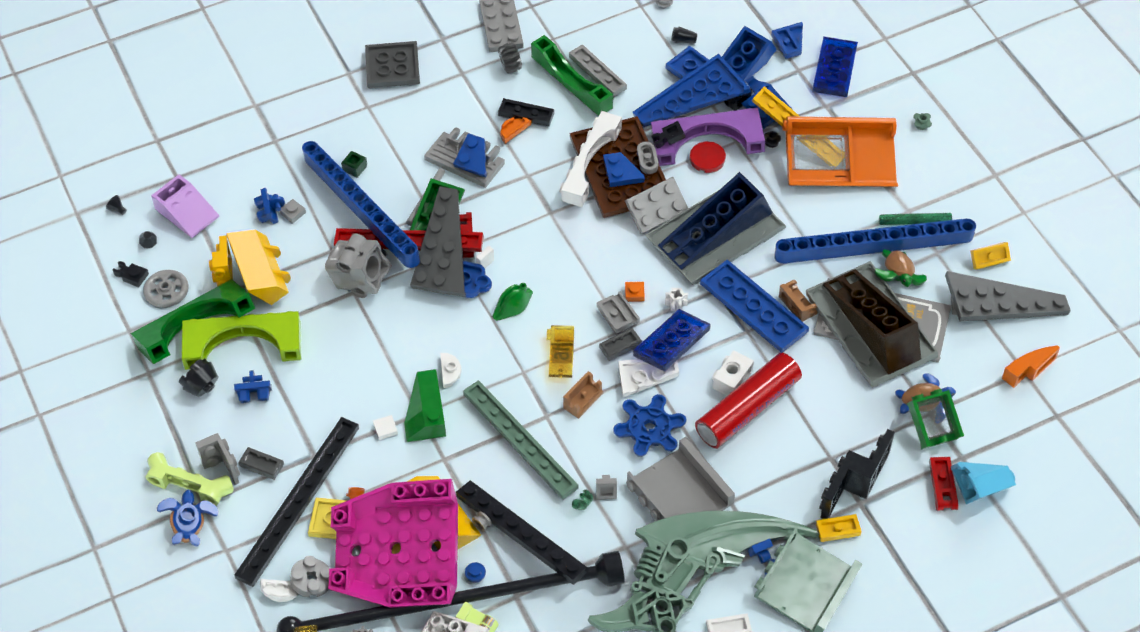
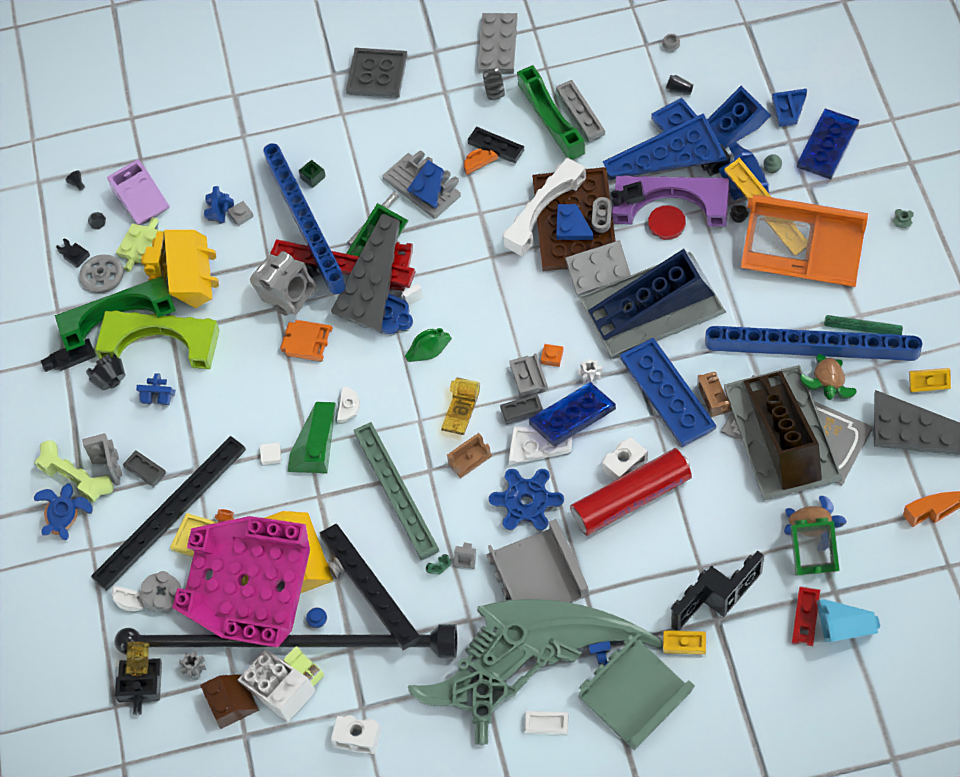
camera: 20 degrees right, 5 degrees up
none -> black hinge [41,338,96,372]
none -> yellowish green plate [116,217,164,272]
none -> orange plate [280,320,333,361]
none -> sand green plate [763,154,782,173]

